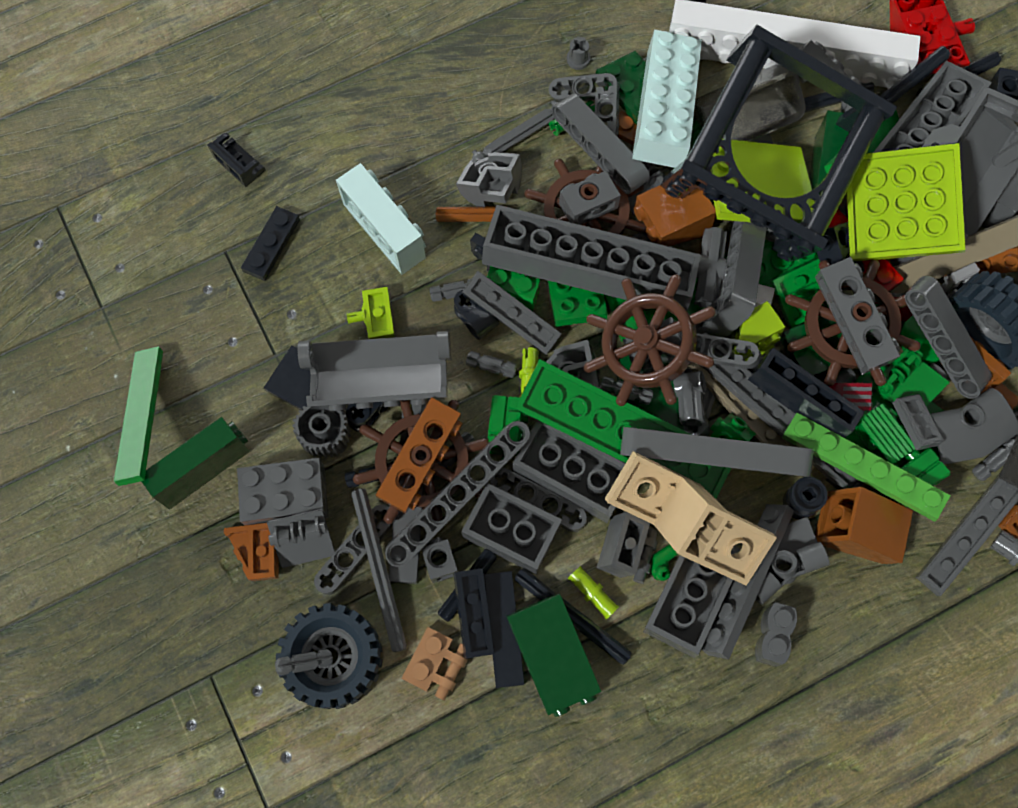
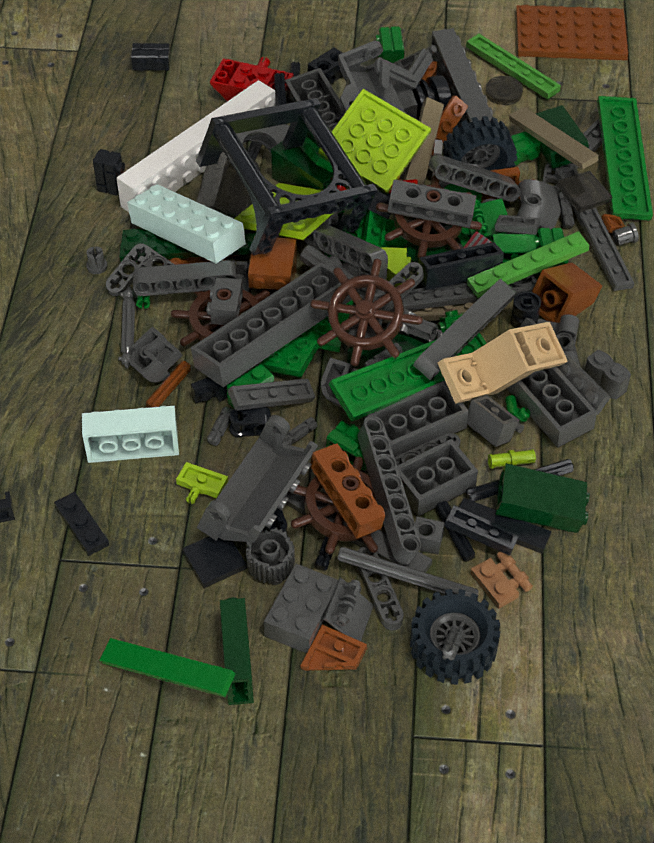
camera: 60 degrees left, 20 degrees down
lime pin [519,347,539,397] -> none

